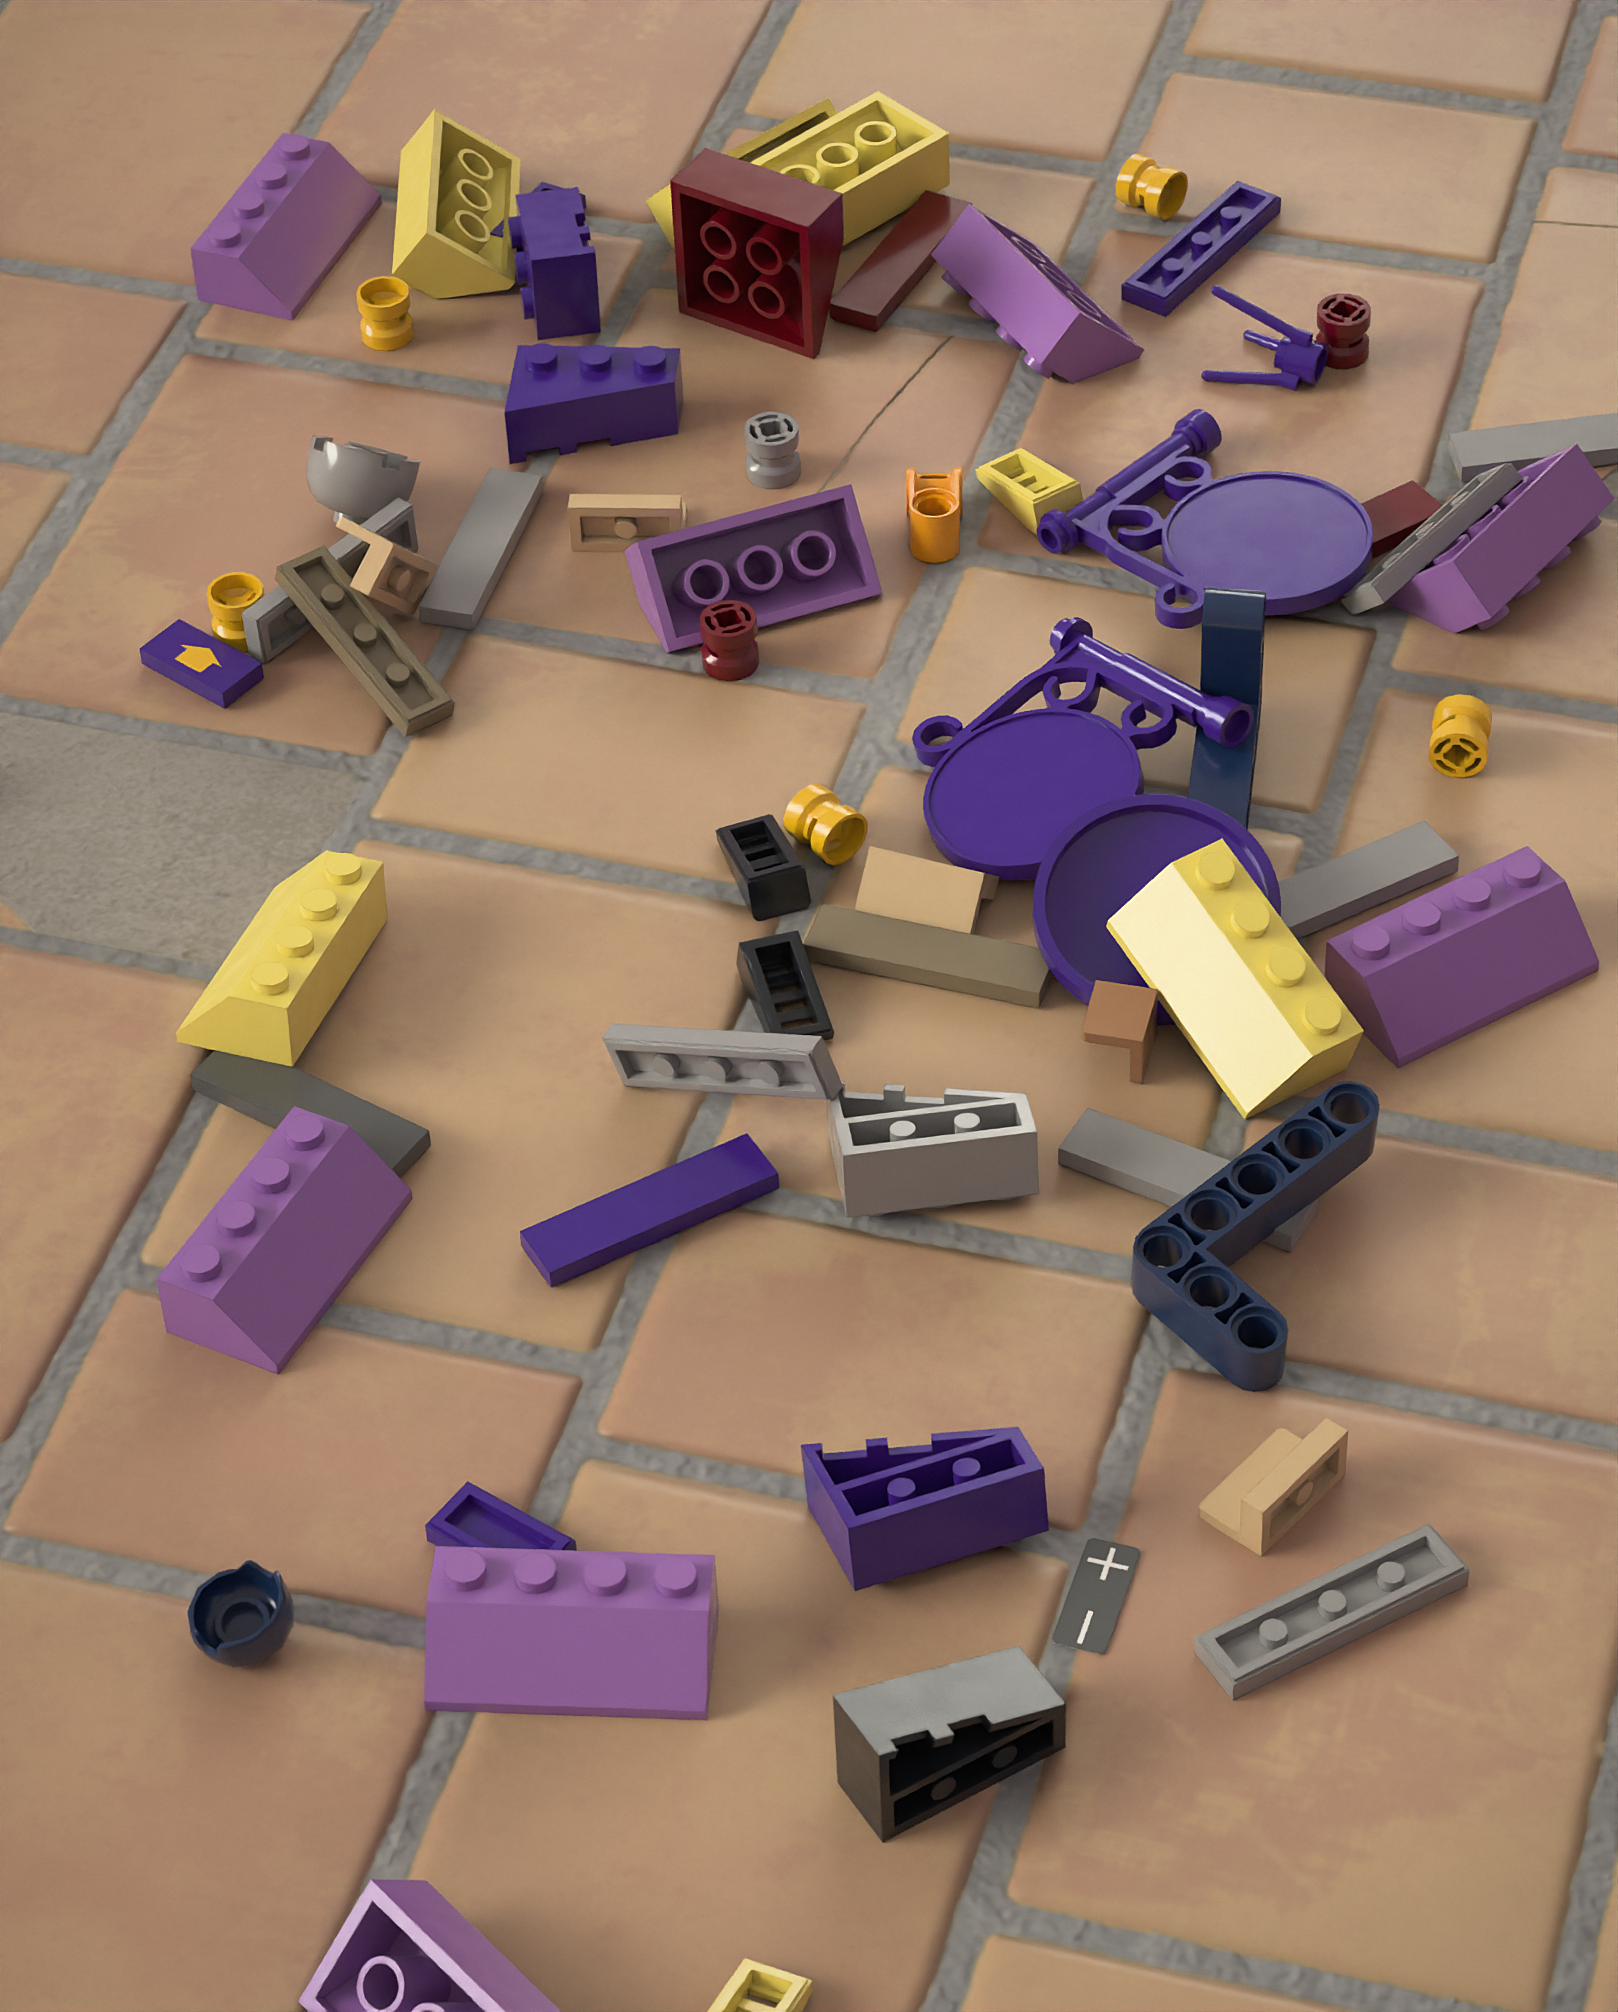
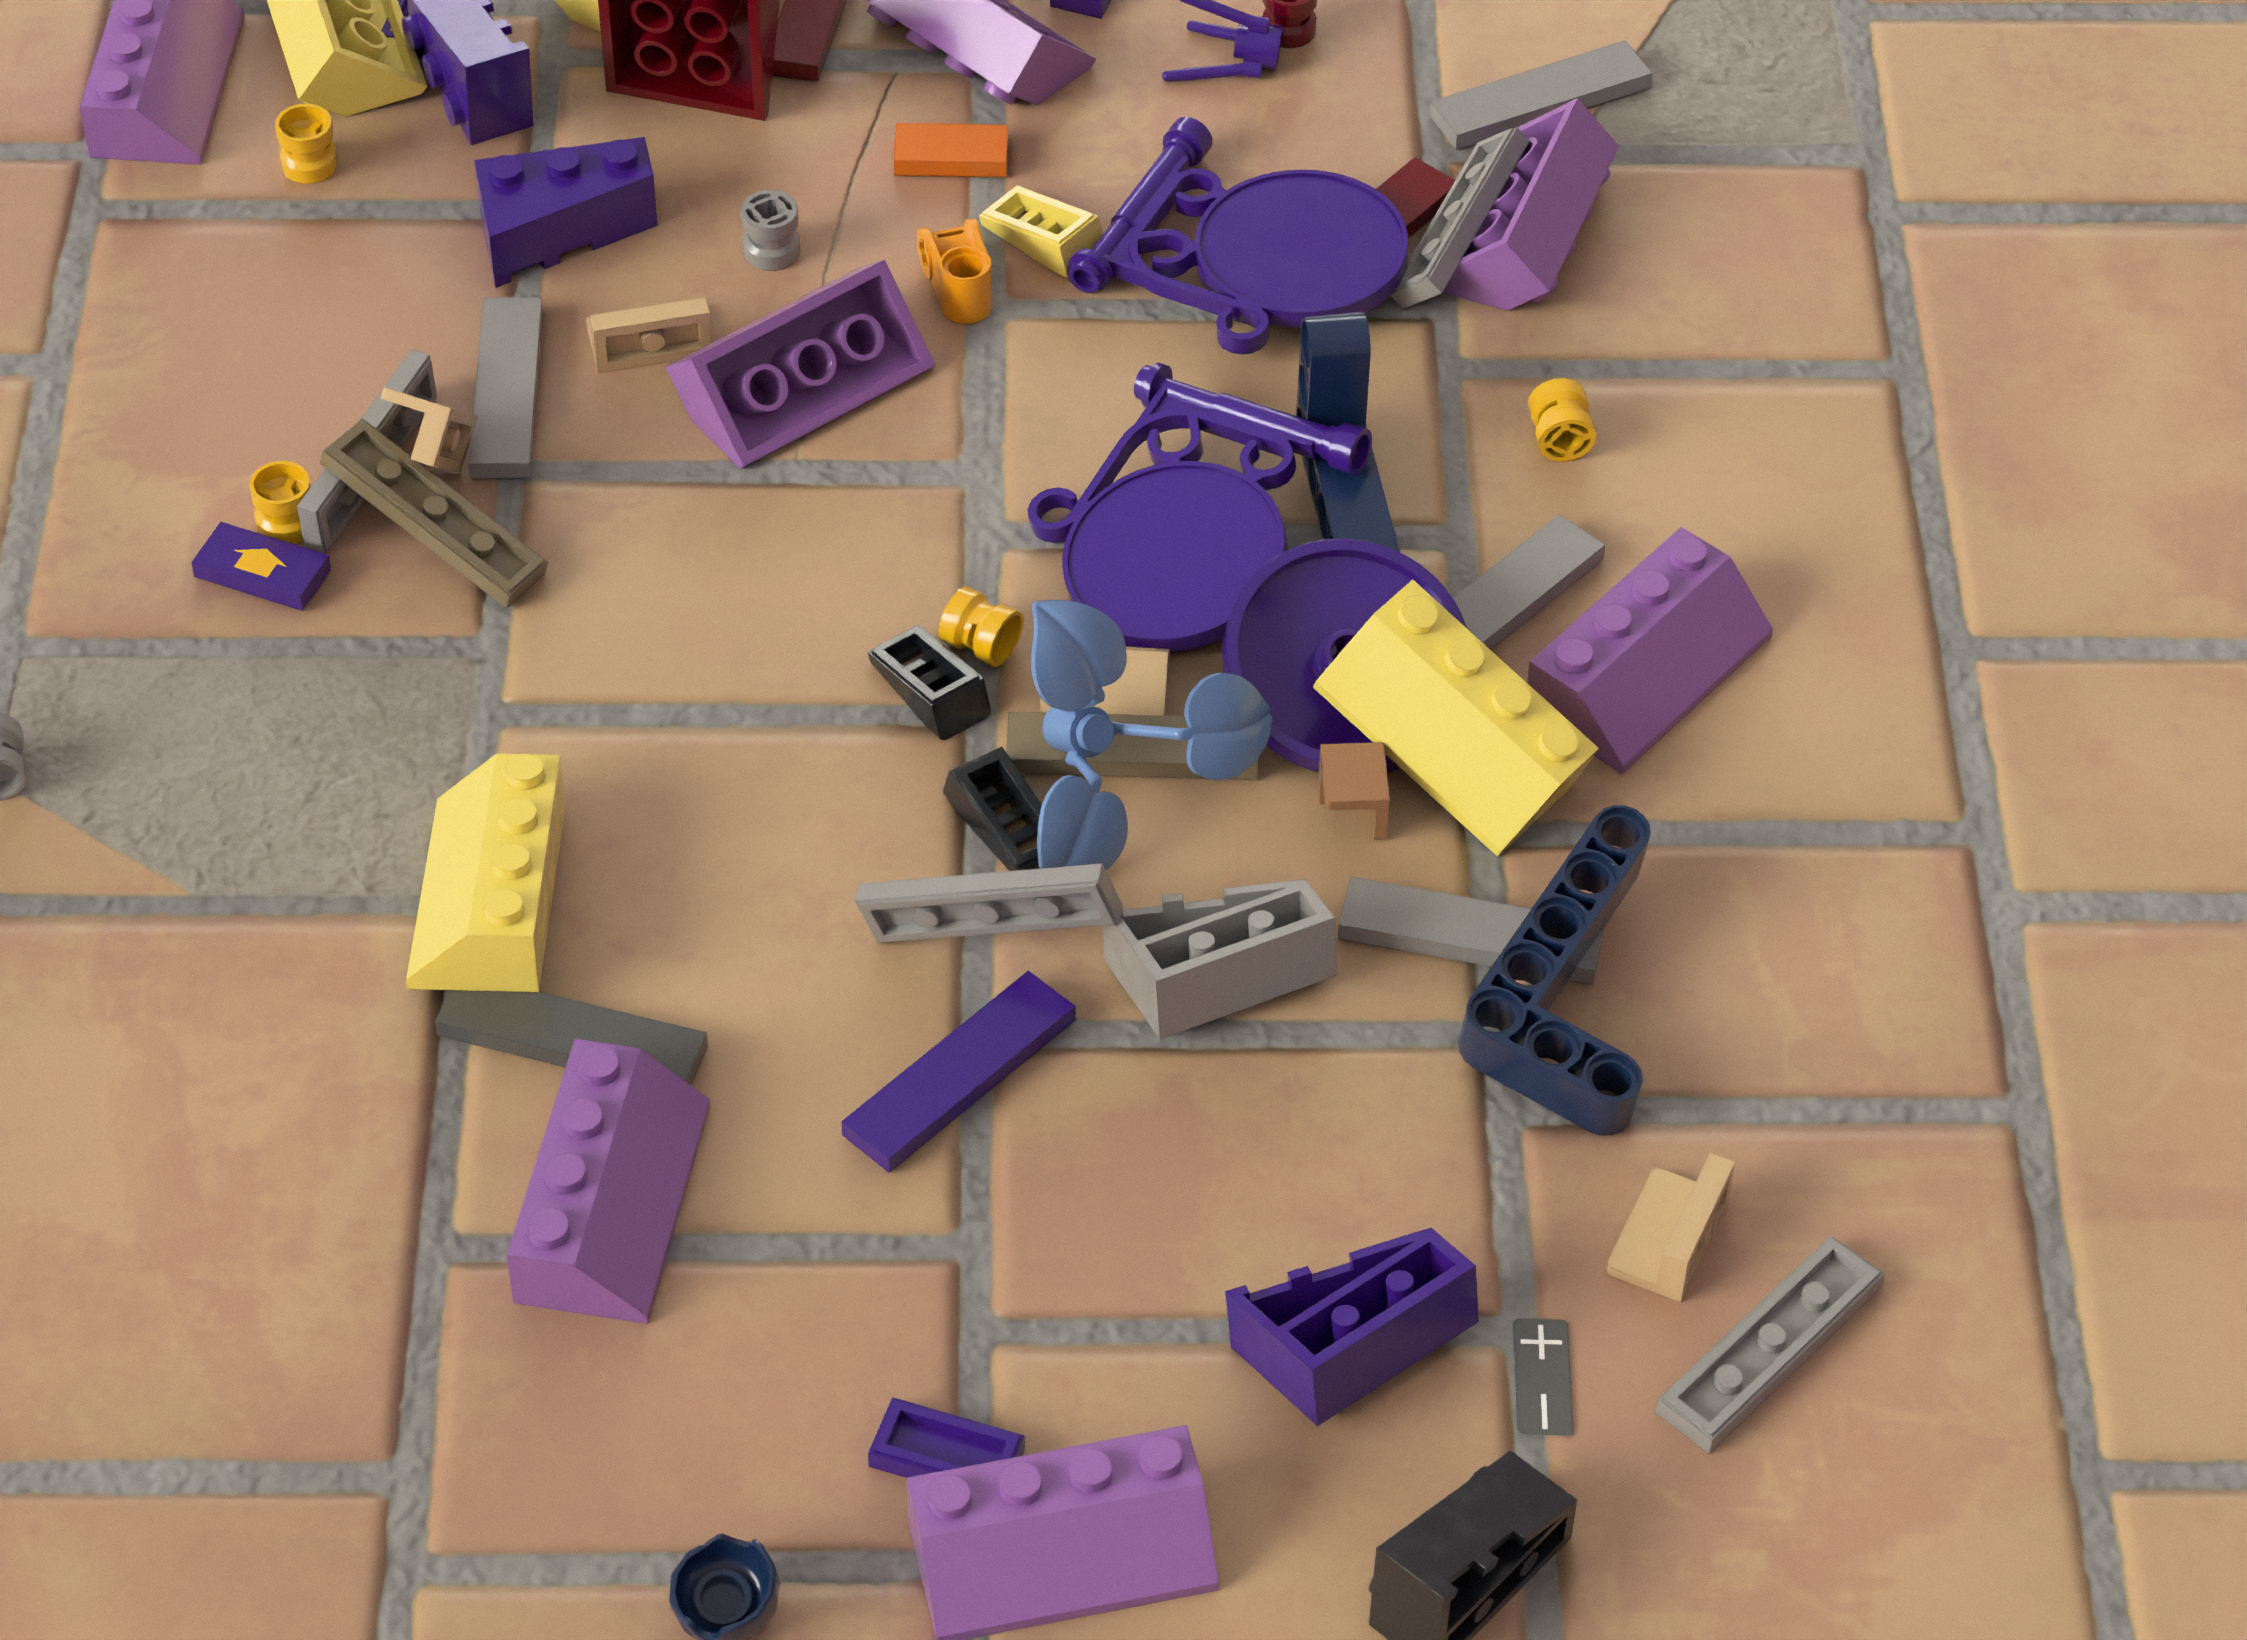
camera: 20 degrees left, 5 degrees up
light grey cylinder [306,435,421,525] -> none
dark red wheel [699,600,759,681] -> none
none -> orange tile [894,123,1008,177]
none -> medium blue plant [1031,600,1272,870]

